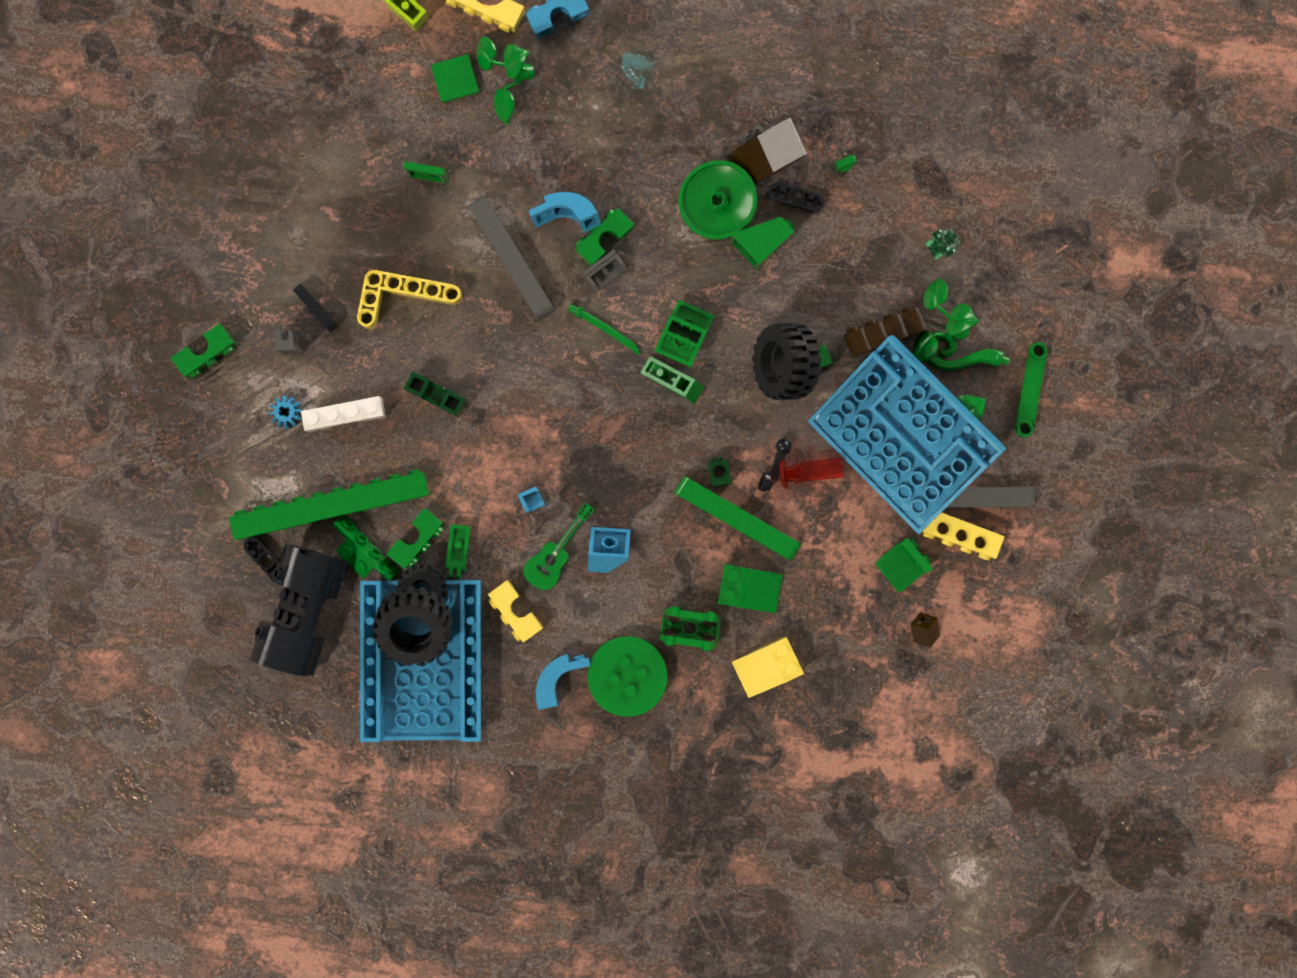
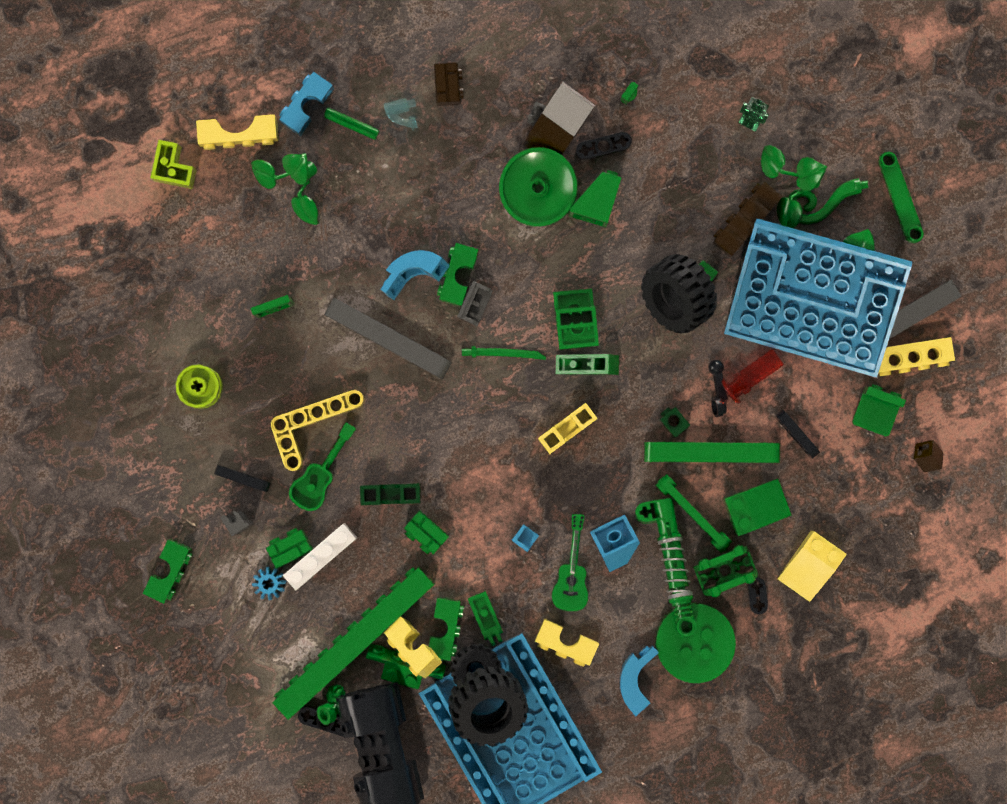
camera: 25 degrees left, 0 degrees up
green tile [431,54,480,104] -> none
none -> lime wheel [176,365,223,409]
none -> green brick [266,528,313,569]
none -> green piece [289,422,356,511]
none -> green arm [317,685,345,725]
none -> green axle [324,108,379,140]
none -> light yellow arch [384,616,442,679]
none -> green brick [404,511,449,554]
none -> dark brown brick [434,62,464,106]
none -> light yellow arch [538,403,598,454]
none -> green piece [635,498,697,638]
none -> green piece [655,474,732,553]
none -> black beam [747,577,768,615]
none -> black beam [775,410,820,459]

